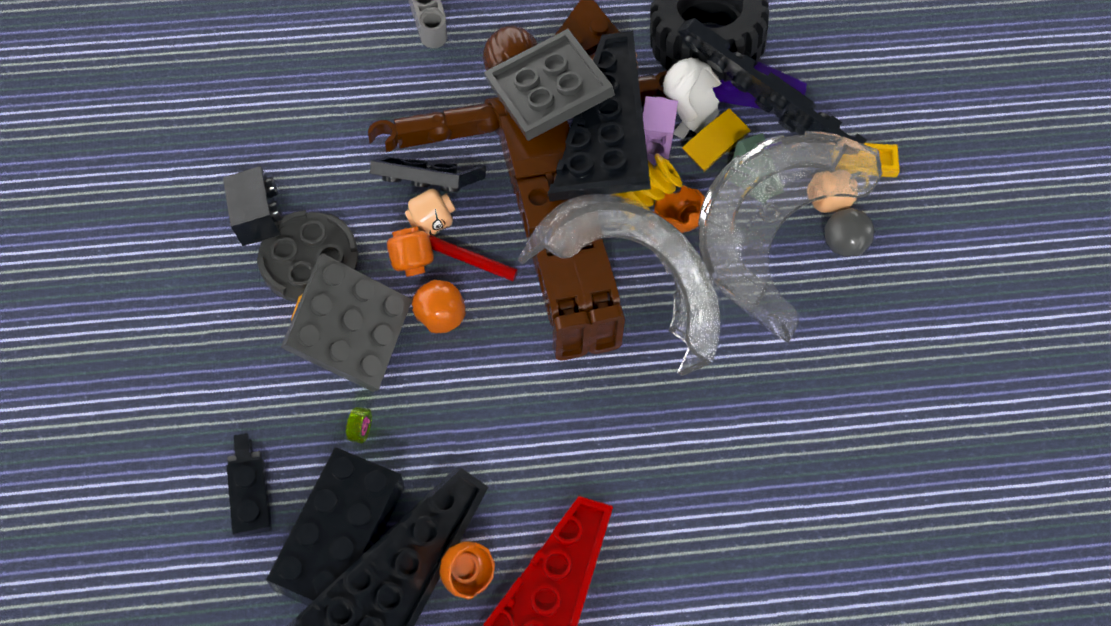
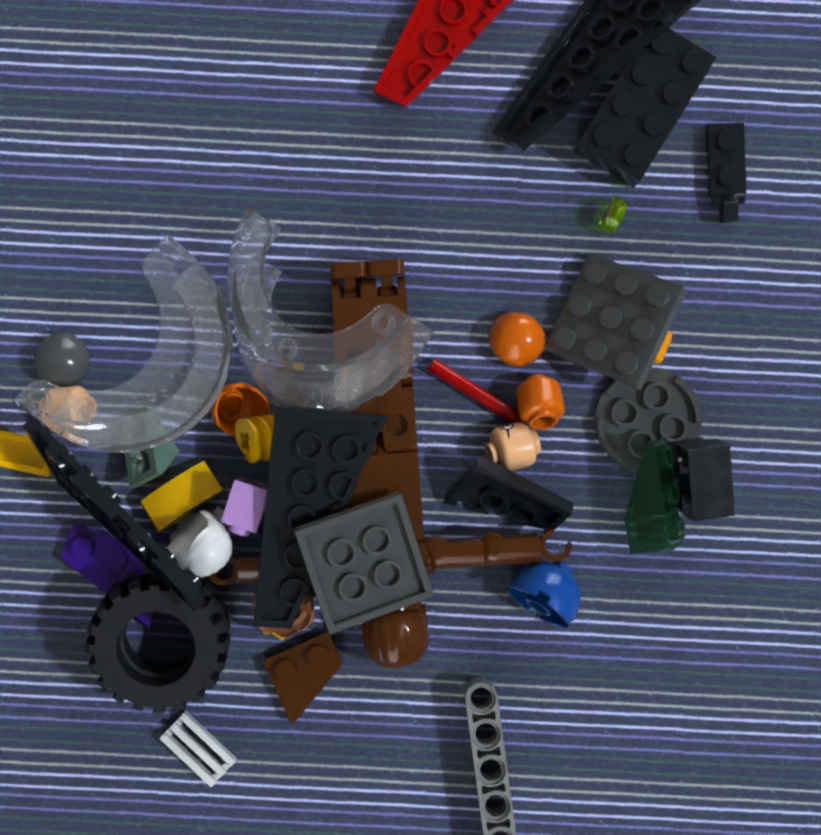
camera: 165 degrees left, 25 degrees up
orange hair [439,541,495,599] -> none
none -> blue cylinder [508,561,581,629]
none -> clear green slope [624,437,685,554]

